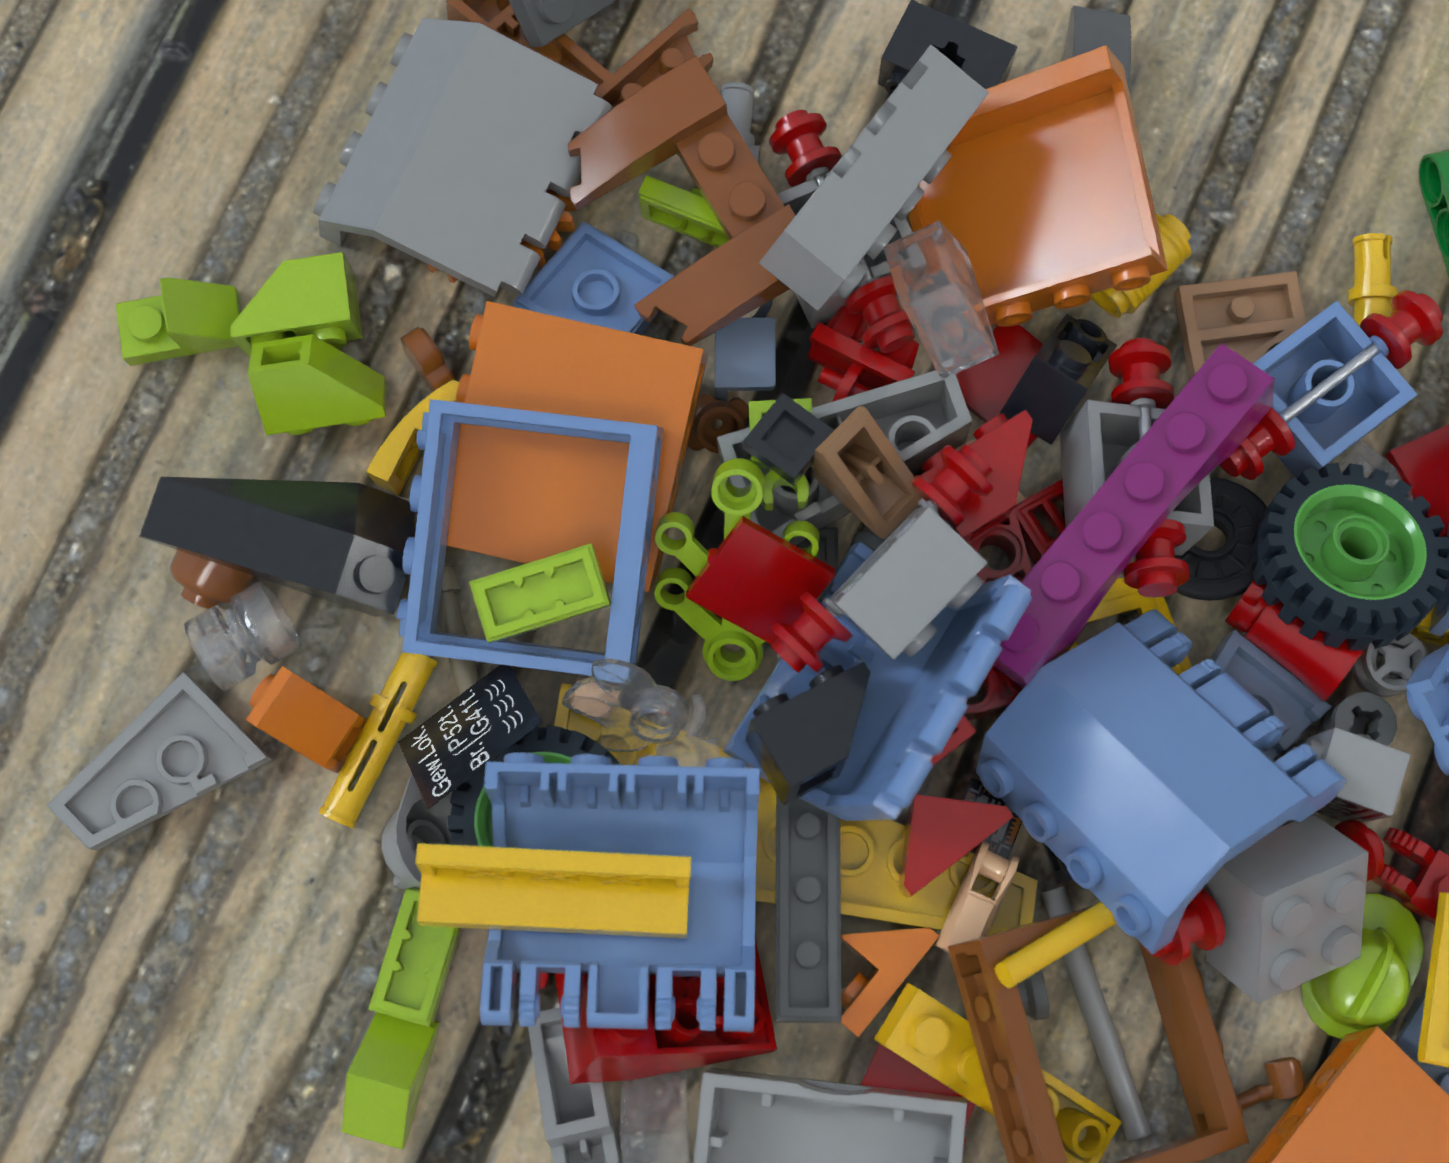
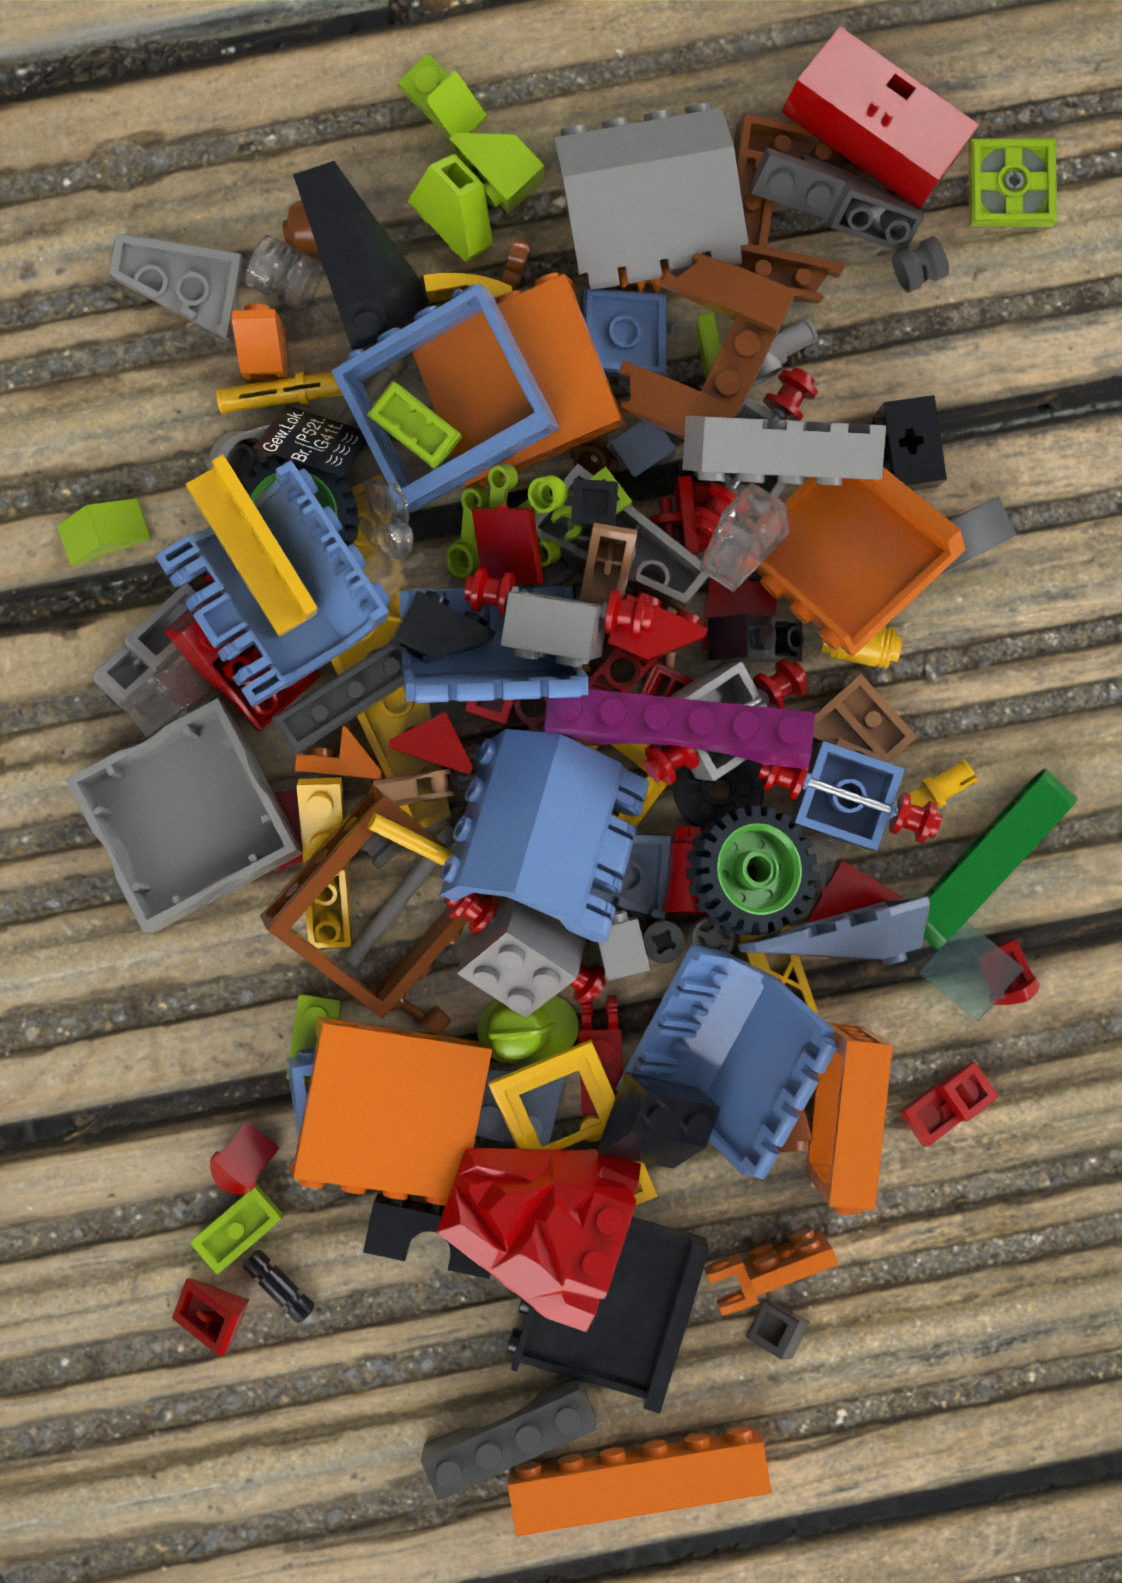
camera: 50 degrees right, 10 degrees up
lime plate [368,887,462,1027] -> none

